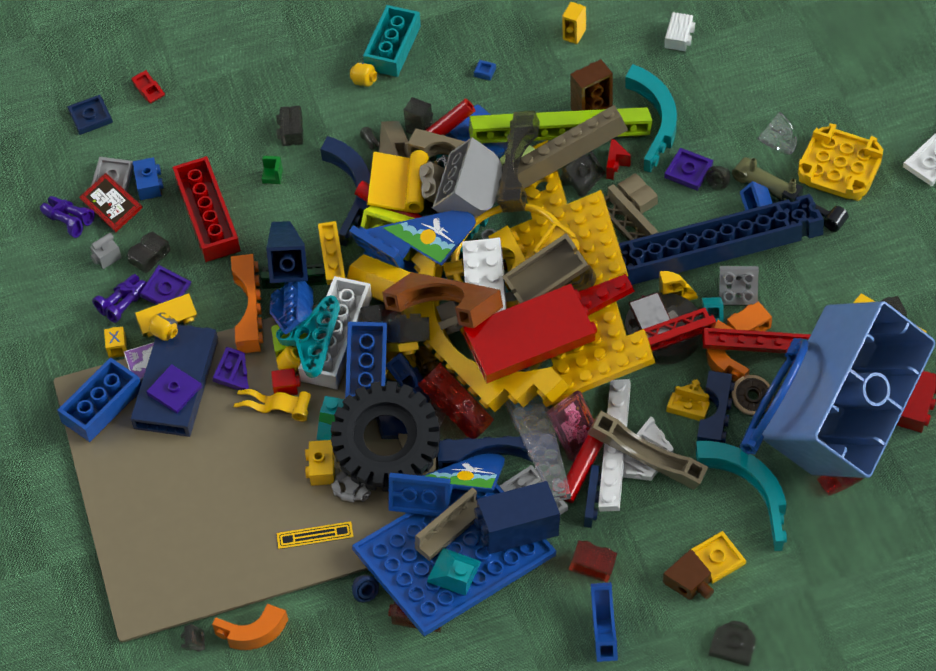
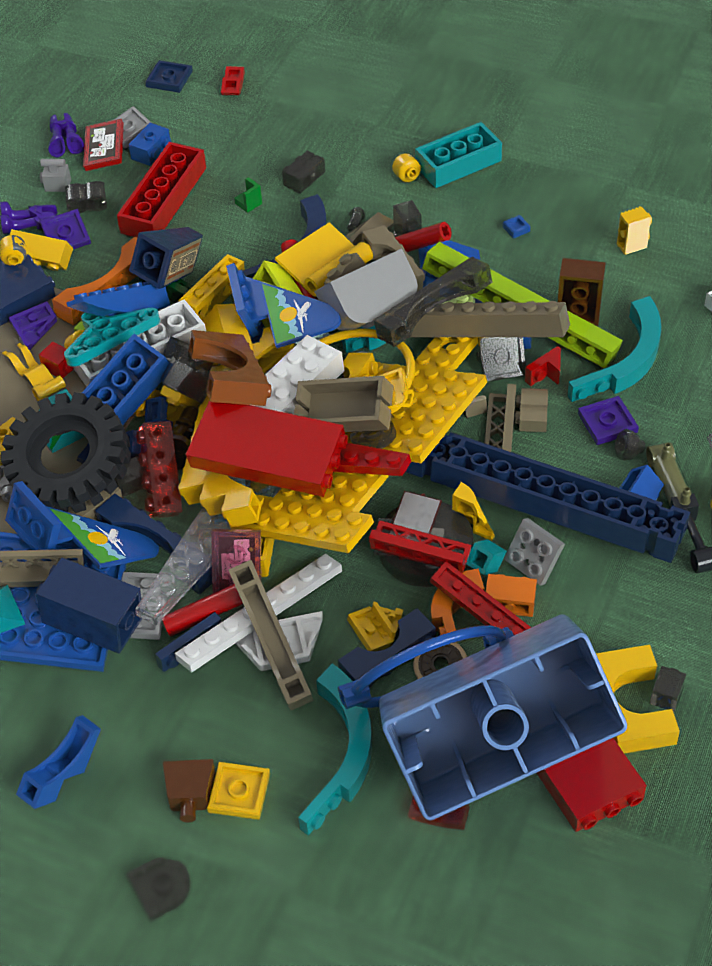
camera: 40 degrees right, 5 degrees down
clear red brick [569,540,617,583] -> none

